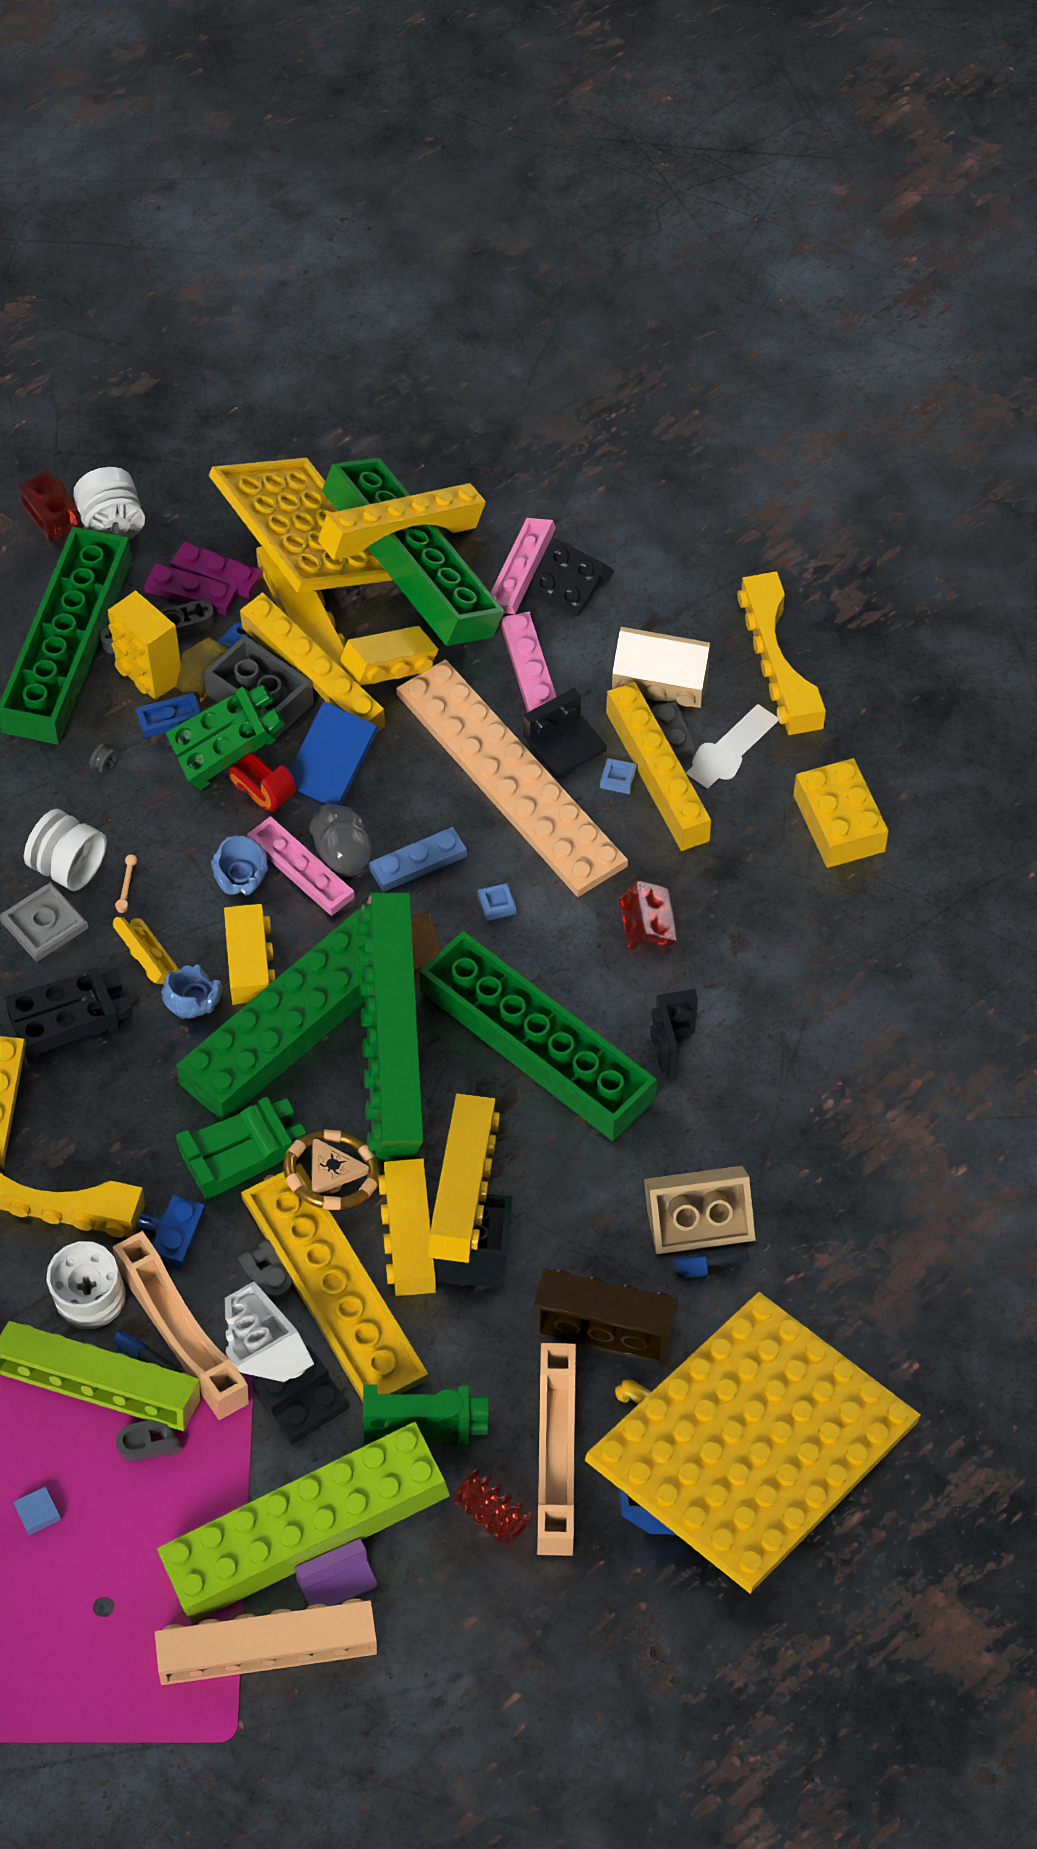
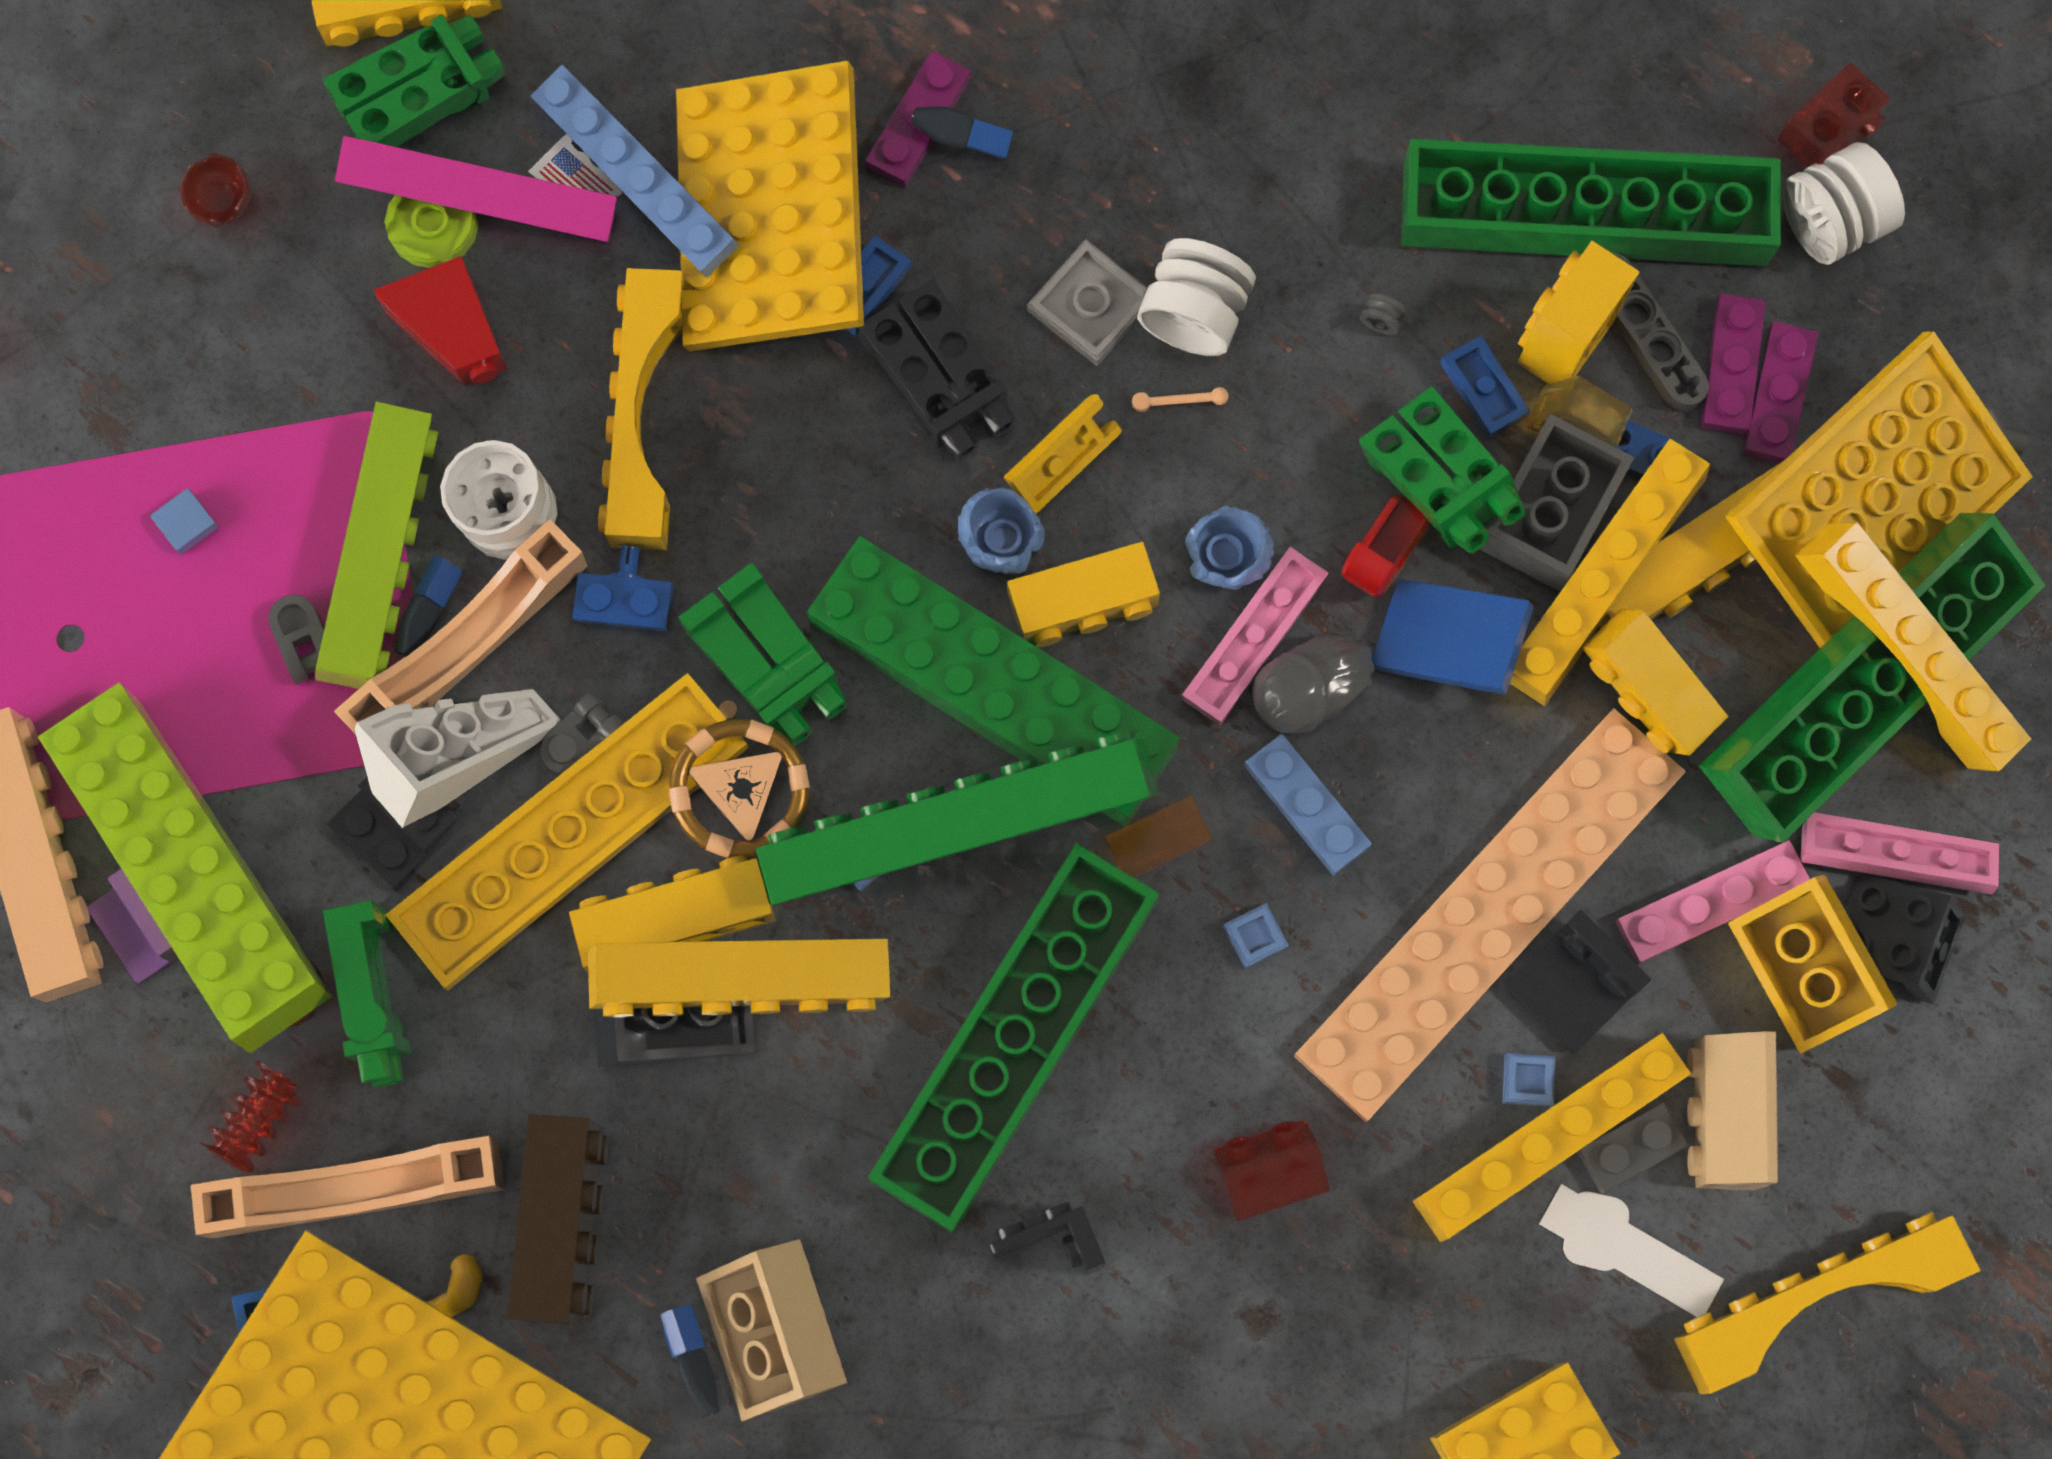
camera: 80 degrees right, 20 degrees up
none -> yellow brick [1728,874,1897,1054]

